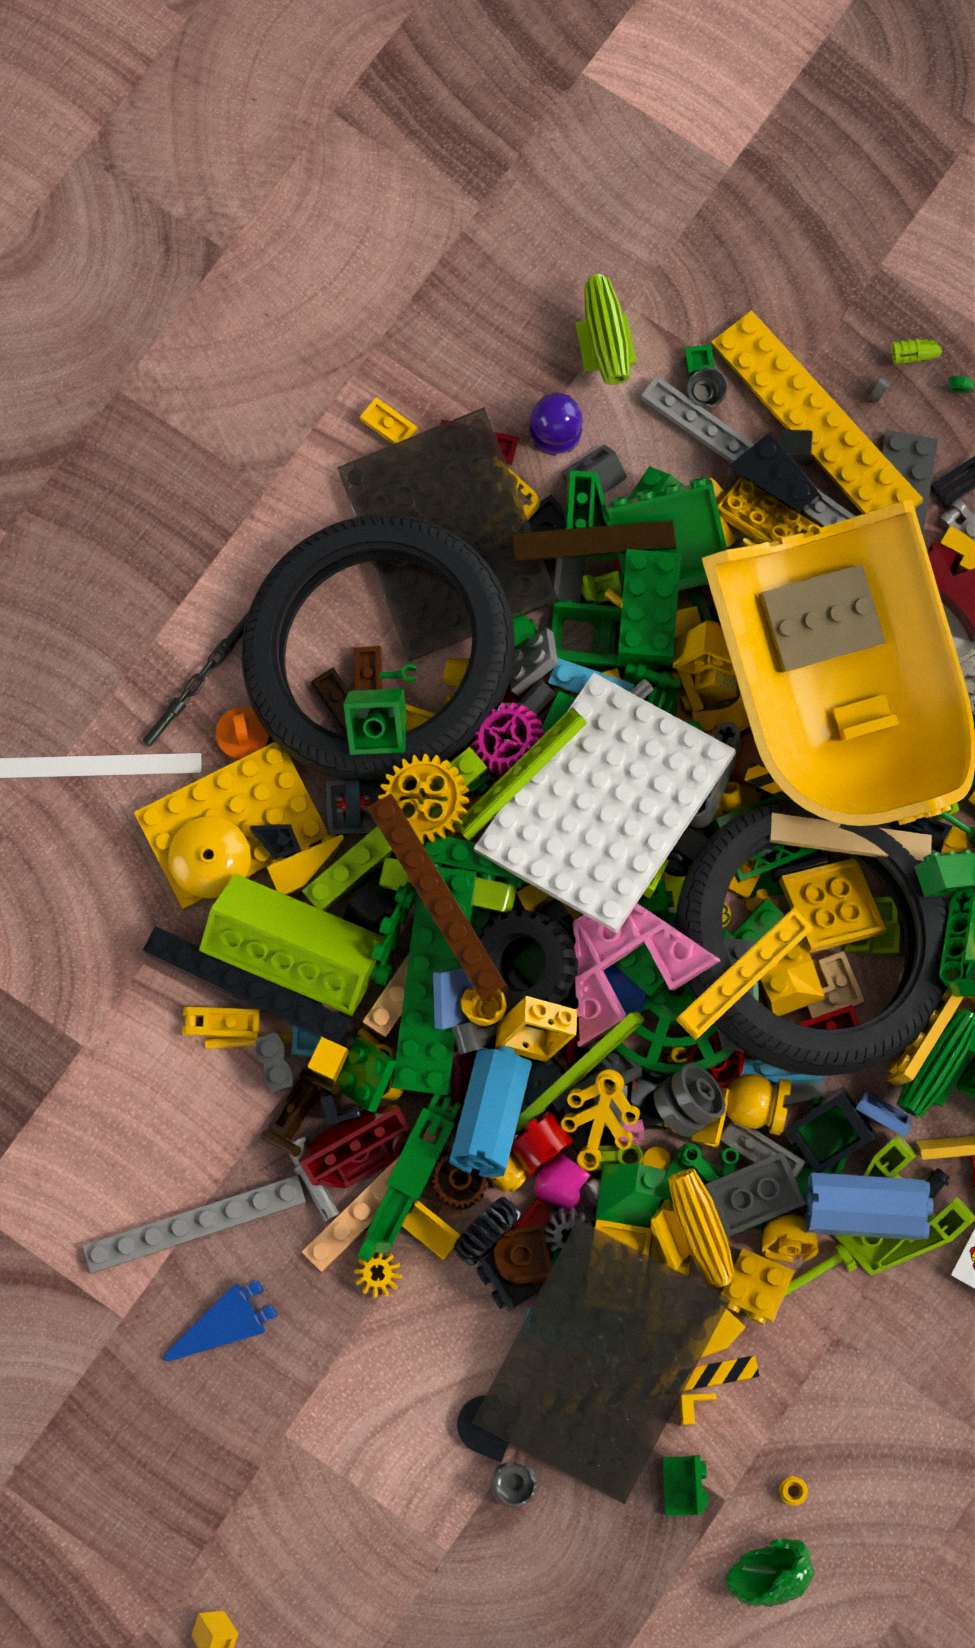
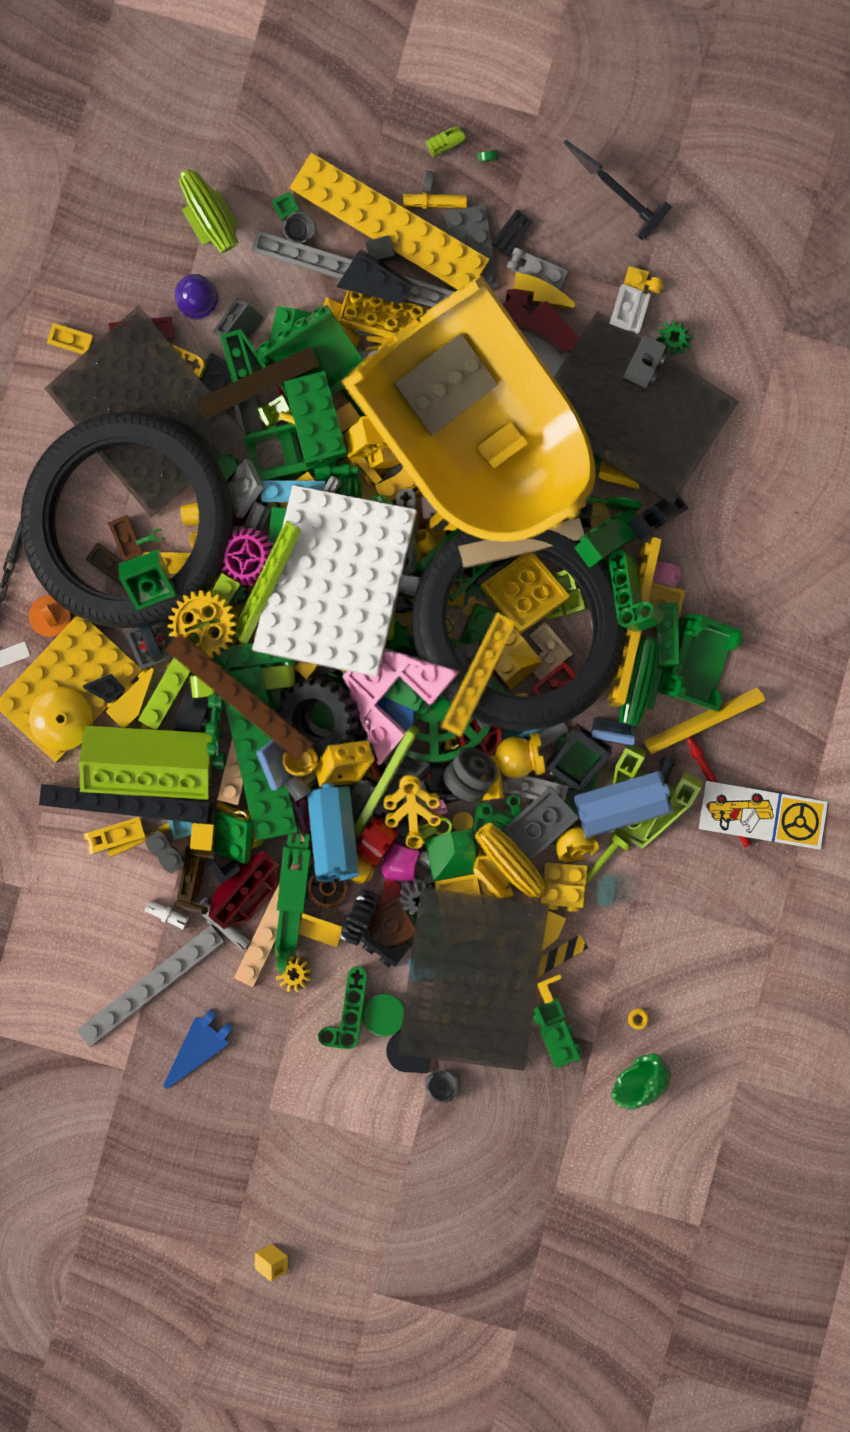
camera: 20 degrees left, 10 degrees up
none -> white pin [145,899,189,930]
none -> green beam [318,966,367,1049]
none -> green tile [363,994,405,1037]
none -> yellow pin [403,192,467,209]
none -> green bracket [532,997,566,1028]
none -> clear light blue brick [594,875,618,907]

